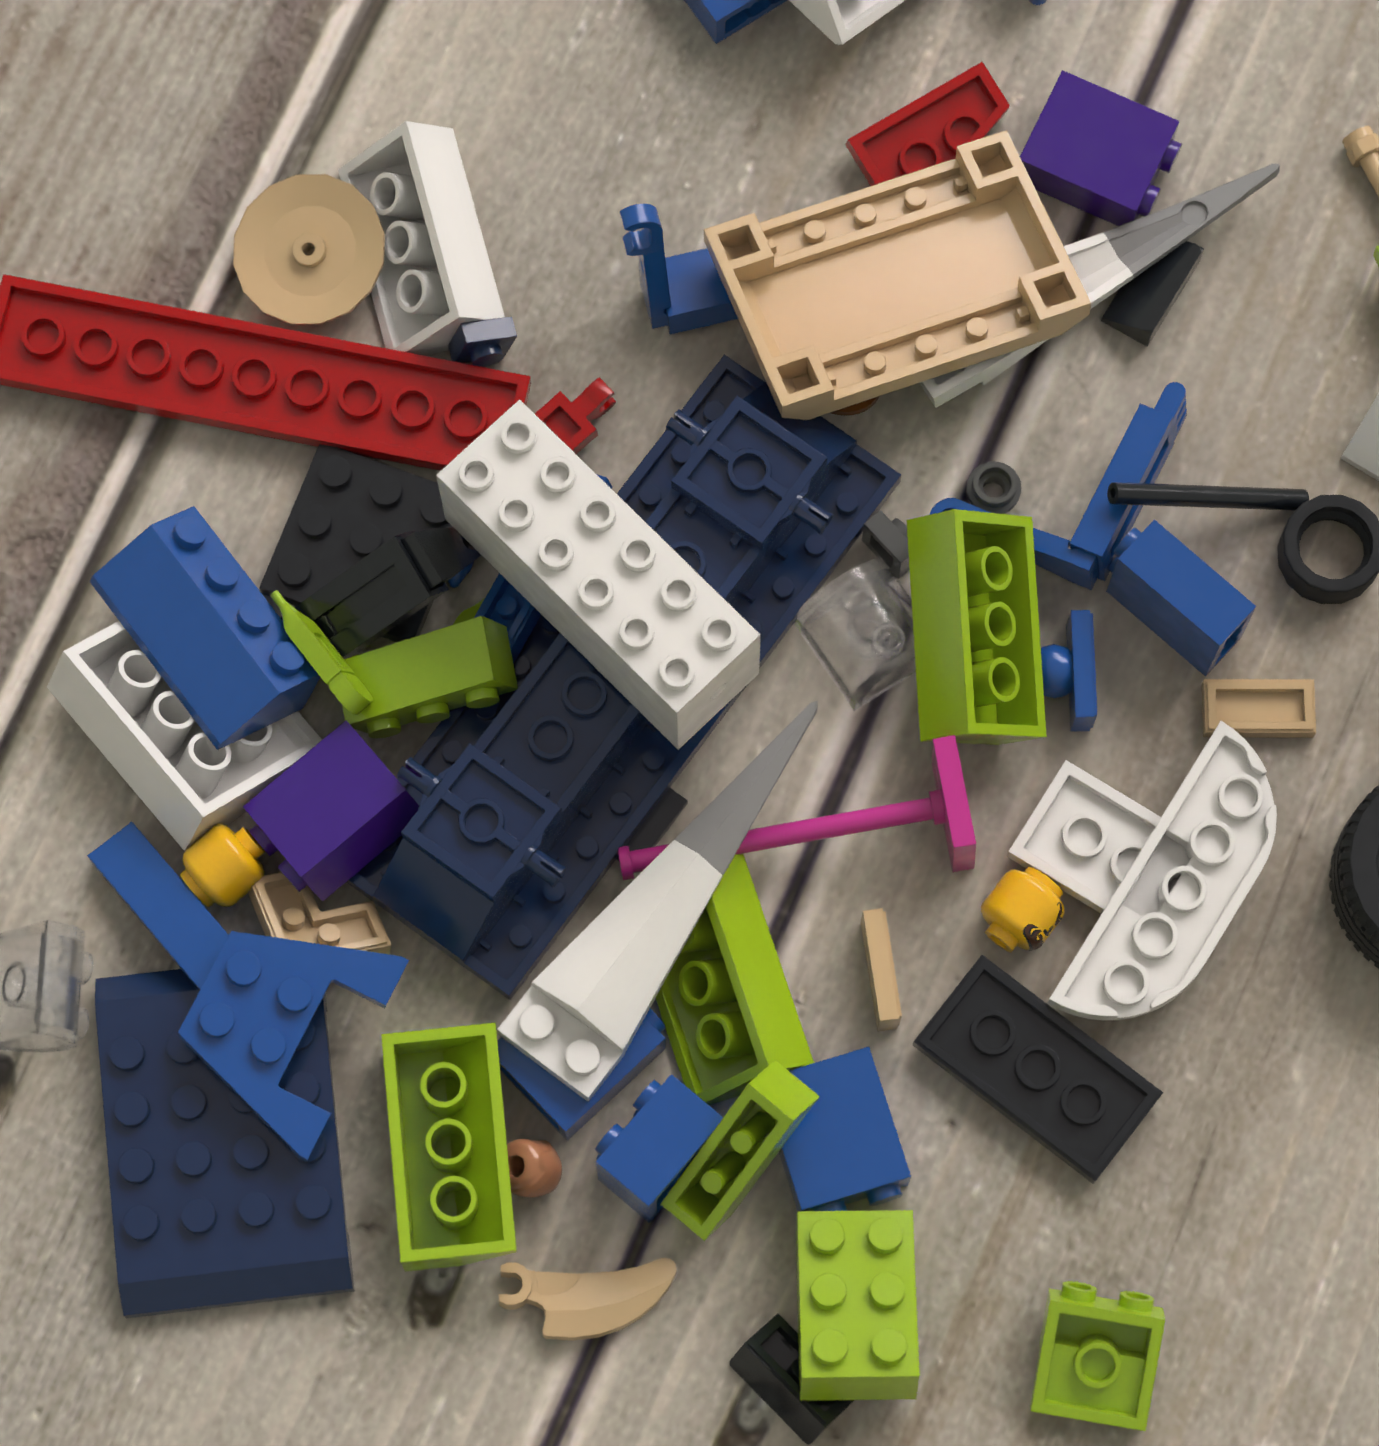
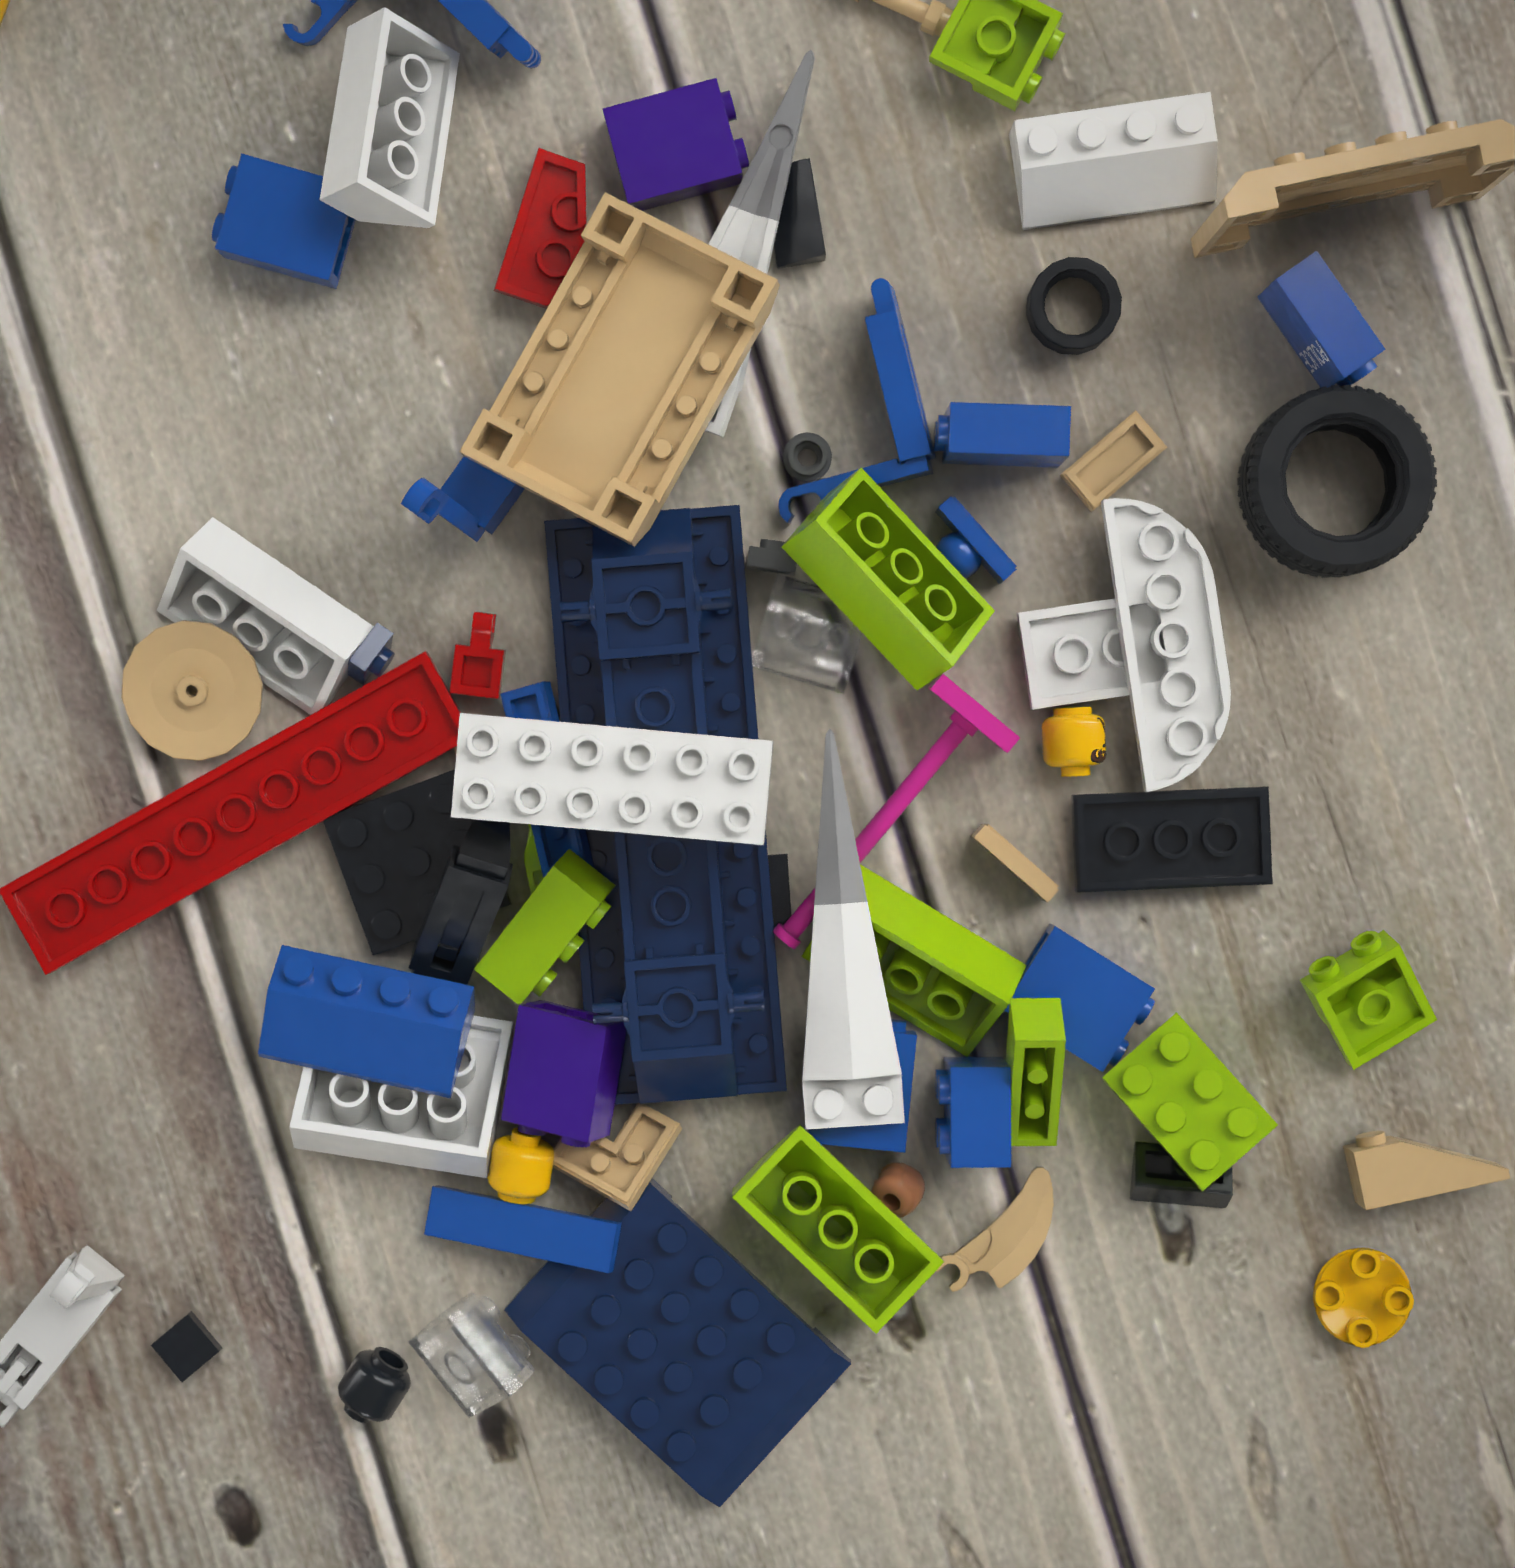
camera: 45 degrees left, 15 degrees up
blue wing [178,931,409,1162] -> none
lime piece [270,590,373,715] -> none
black piece [1107,482,1309,511] -> none

